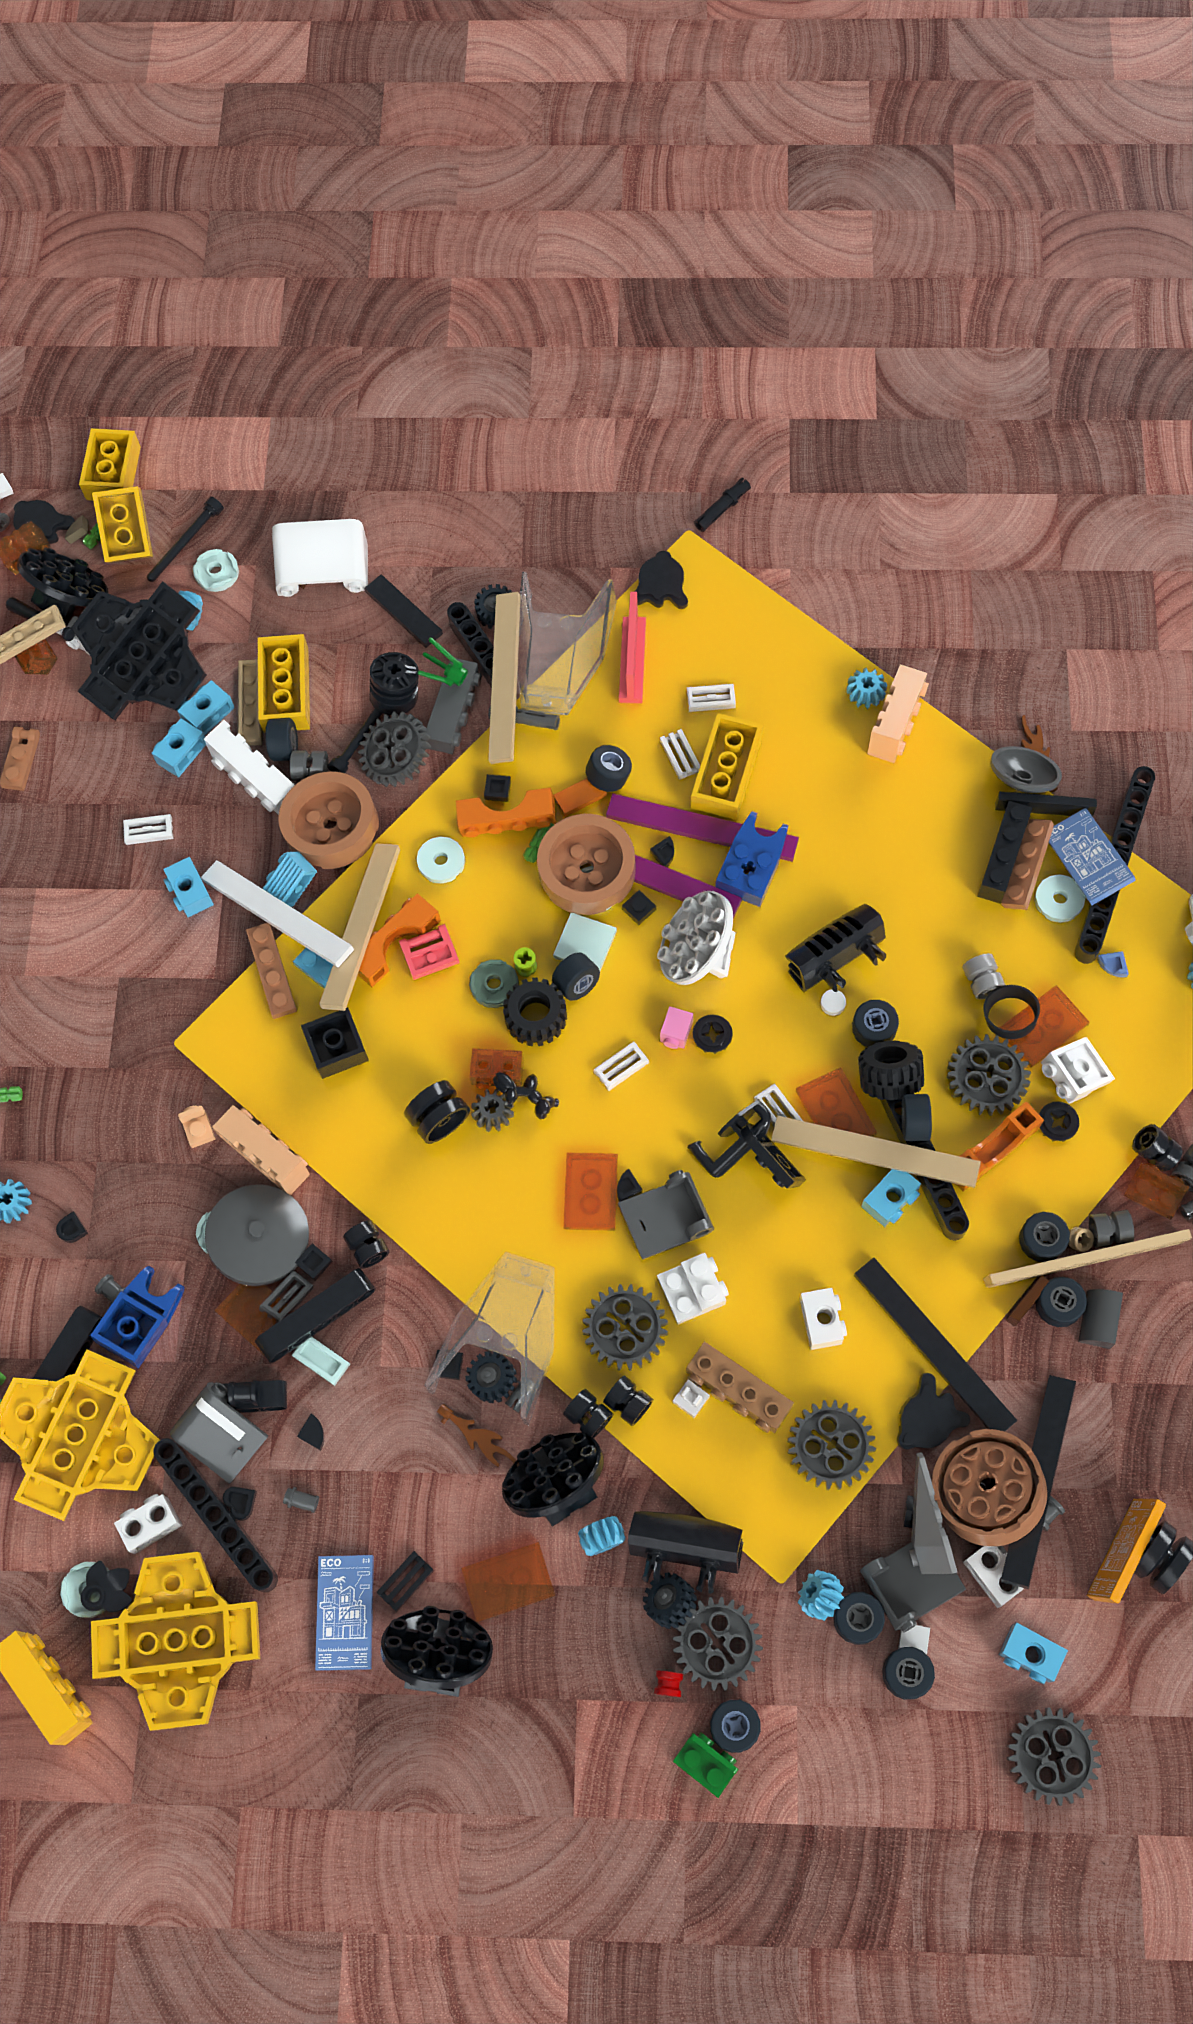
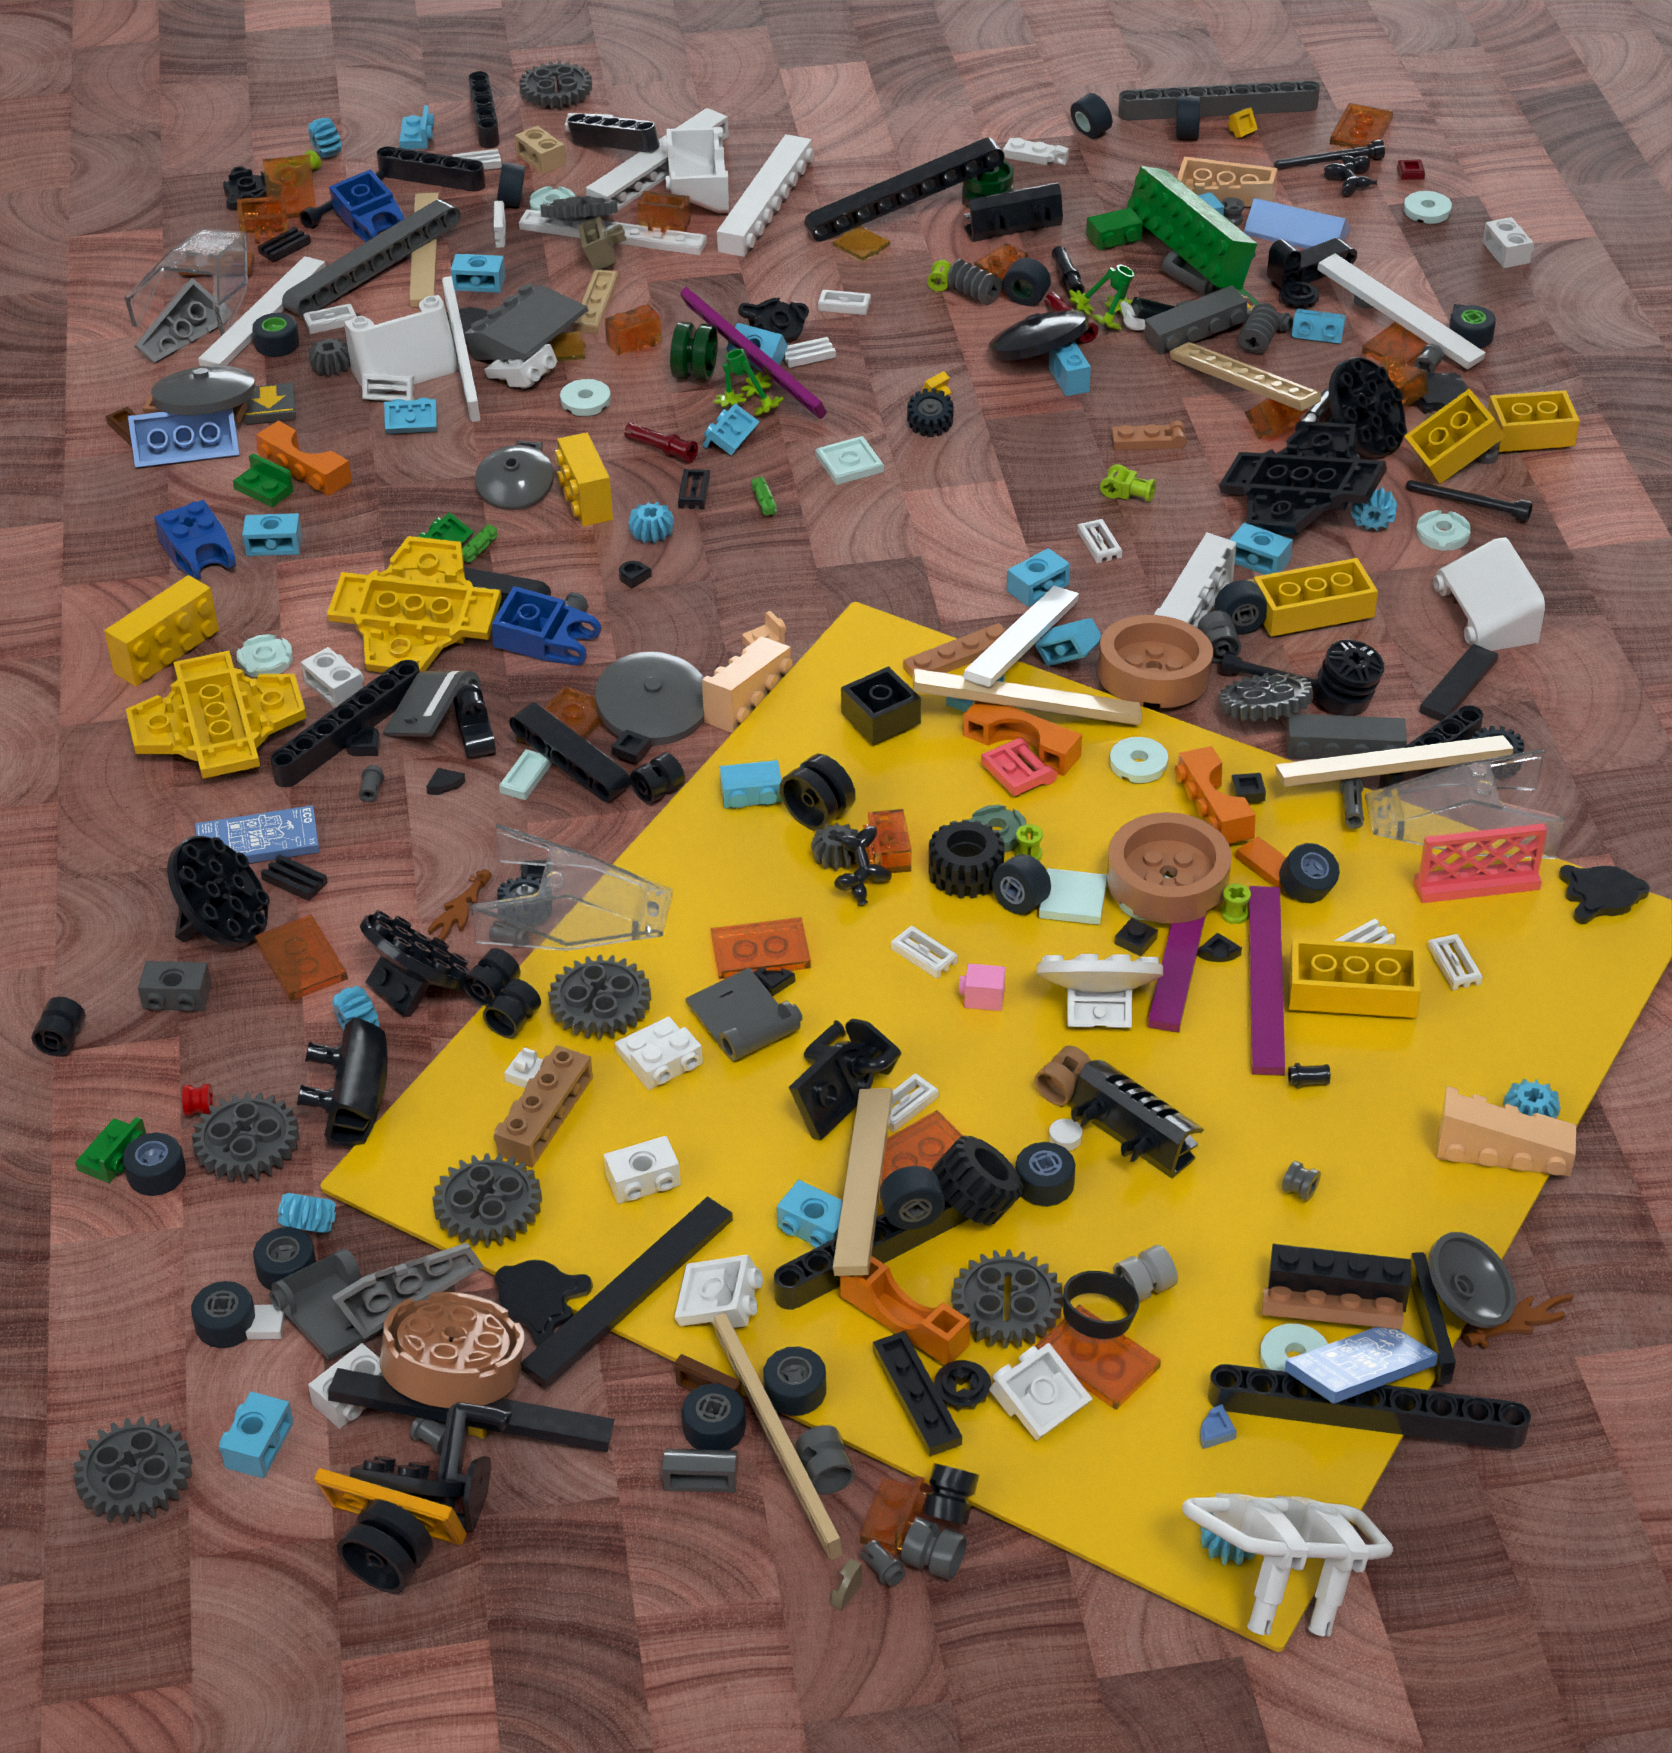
camera: 75 degrees right, 25 degrees down
black plate [81,1561,132,1613] -> none
medium azure brick [152,718,206,778] -> none
dark grey tile [259,1270,313,1323] -> none
green plant [417,637,468,686] -> none
black wheel [643,1572,697,1629] -> none
black gear [693,1015,733,1054] -> none
blue brick [715,811,789,907] -> none
tan bush [1068,1227,1094,1252] -> none
none -> black wheel [31,997,86,1057]
none -> dark grey brick [138,961,212,1011]
none -> black plate [349,1402,512,1532]
none -> white plate [674,1255,763,1328]
none -> medium azure brick [719,760,783,809]
none -> black plate [873,1331,962,1456]
none -> medium nougat wheel [1034,1045,1091,1106]
none -> lime connector [1100,464,1157,502]
none -> lime bush [1221,883,1251,924]
none -> dark grey wheel [1282,1161,1321,1201]
none -> black pin [1288,1063,1331,1089]

